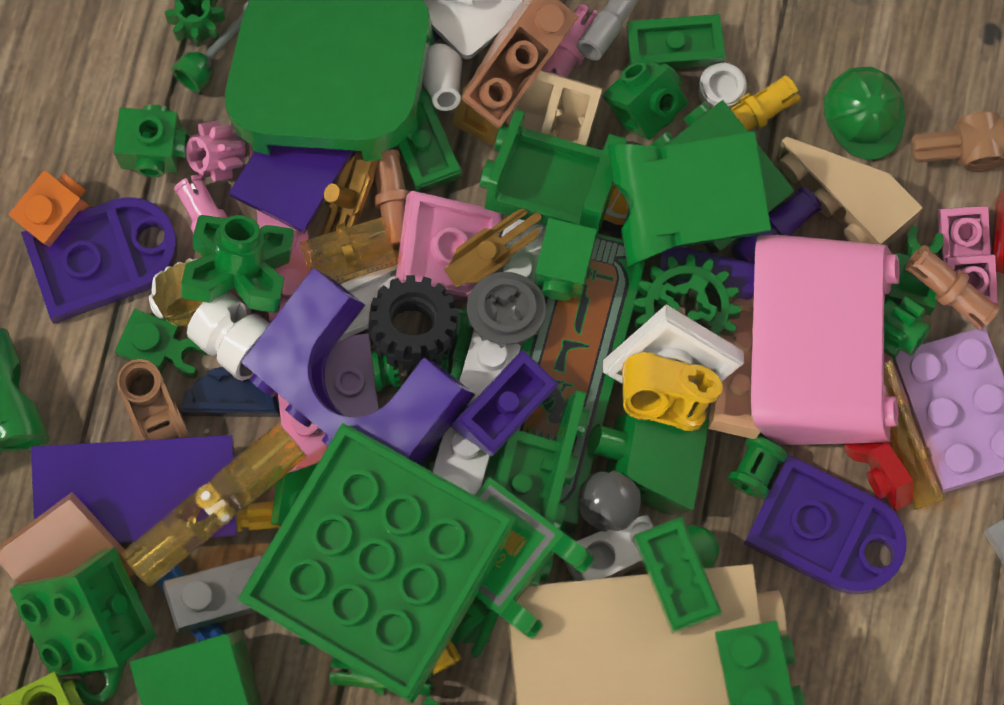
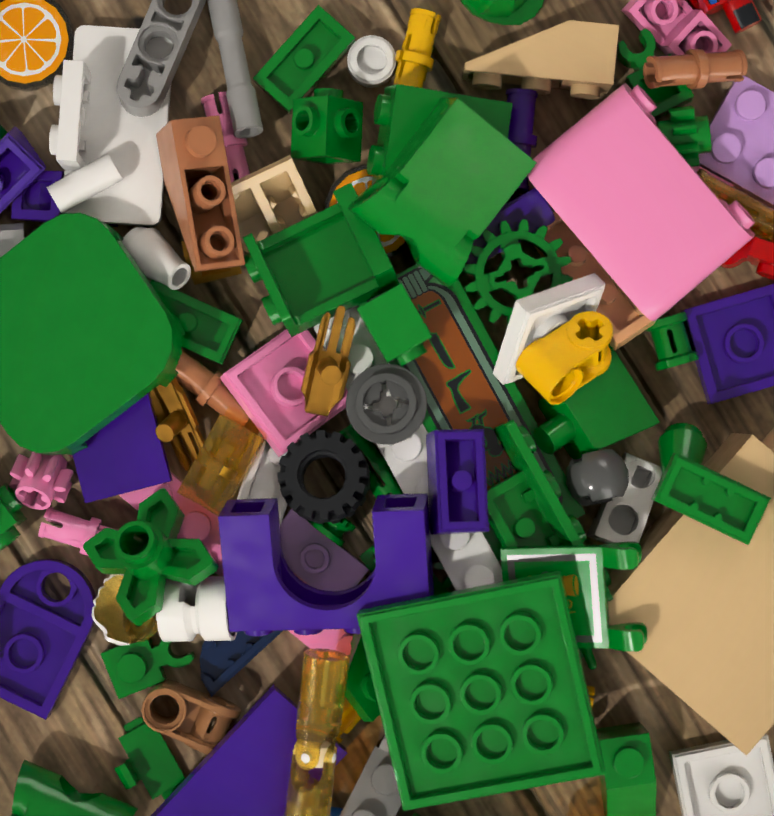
camera: 40 degrees left, 15 degrees up
none -> green piece [114,717,185,800]

